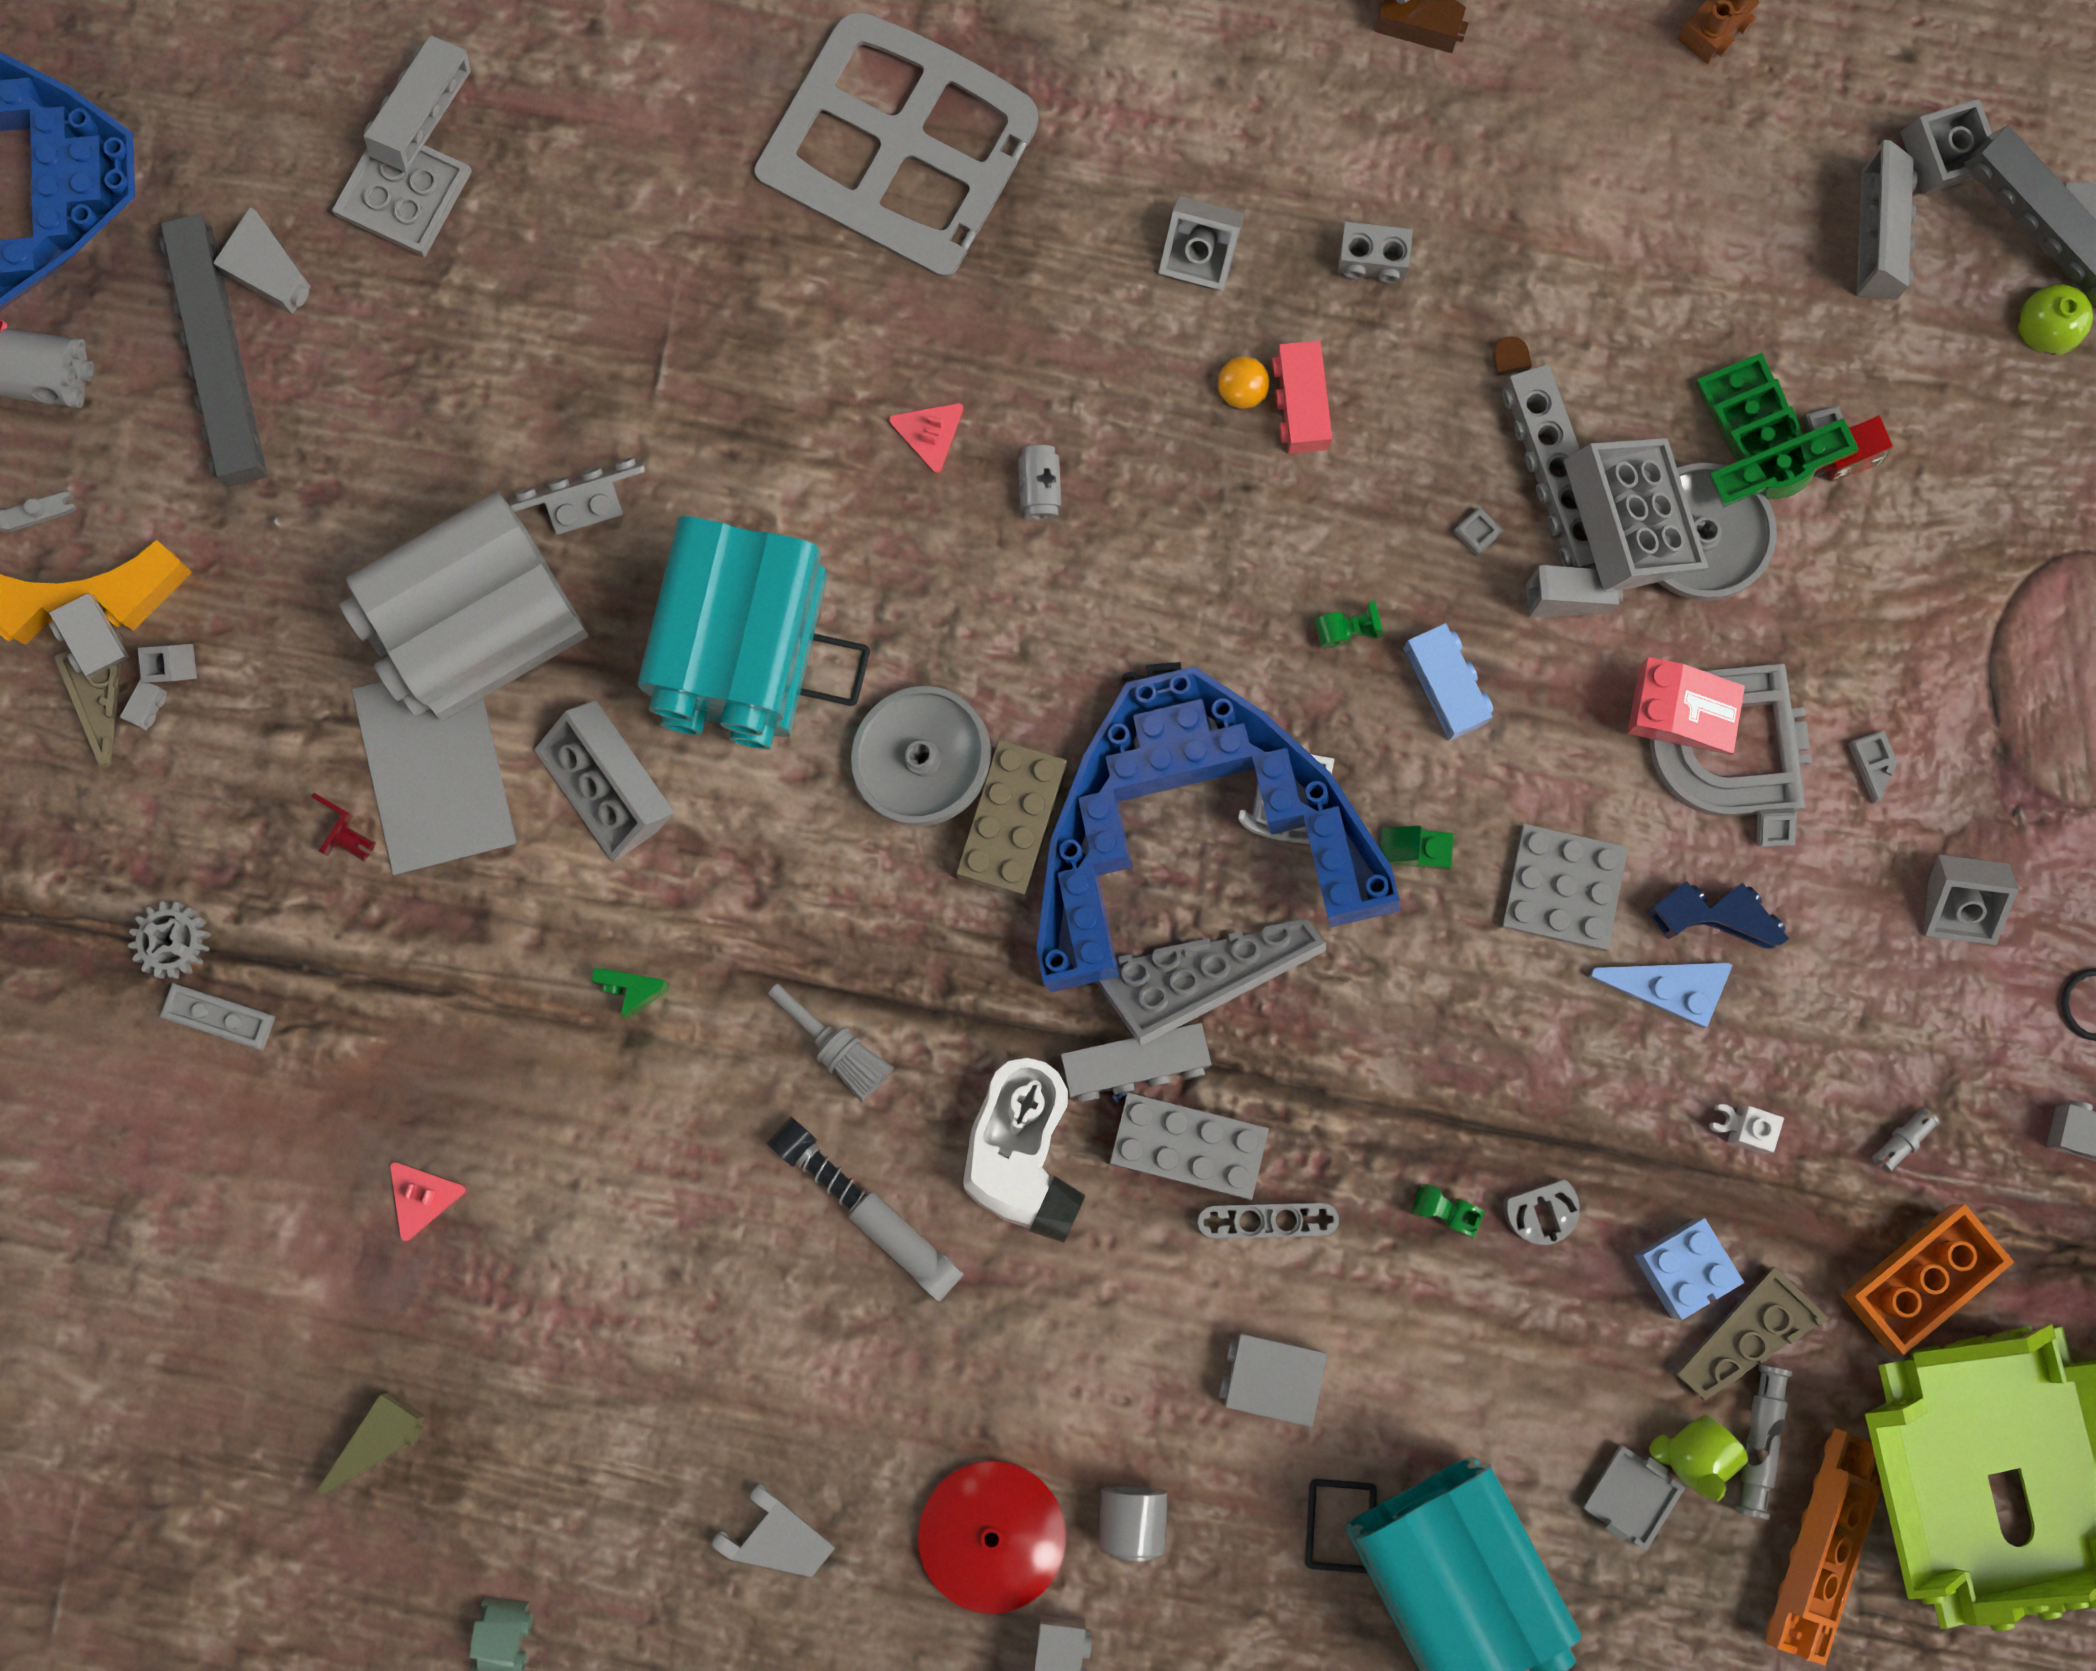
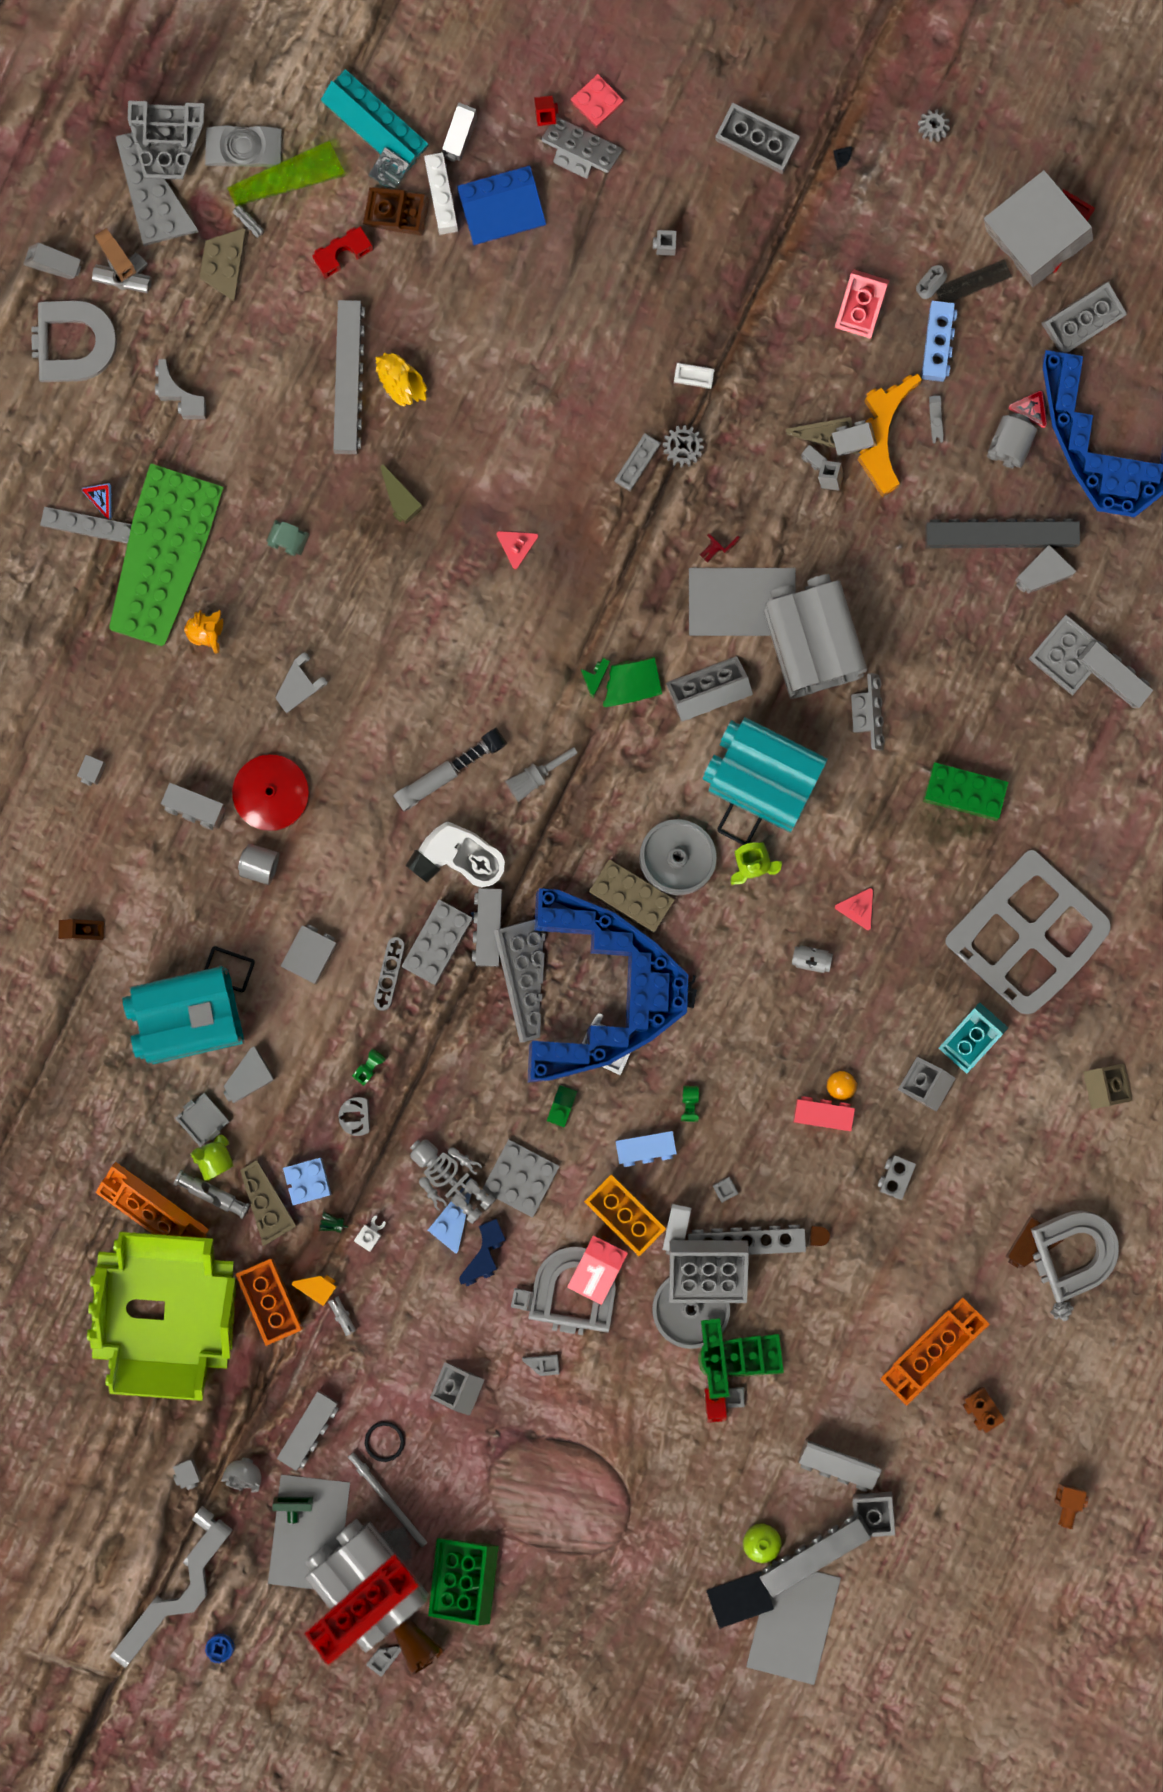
camera: 105 degrees right, 5 degrees up
none -> light grey sticker [188,1002,214,1028]
none -> light grey slope [223,1046,275,1103]
none -> light orange slope [291,1275,338,1306]
none -> dark green piece [318,1211,348,1233]
none -> light grey brick [333,300,365,454]
none -> yellow head [375,352,427,406]
none -> light grey piece [410,1139,496,1224]
none -> light orange brick [584,1174,666,1256]
none -> green slope [603,657,662,707]
none -> white tile [674,363,714,389]
none -> lime piece [731,842,782,885]
none -> orange slope [880,1298,990,1406]
none -> green brick [922,762,1009,821]
none -> teal slope [938,1002,1008,1074]

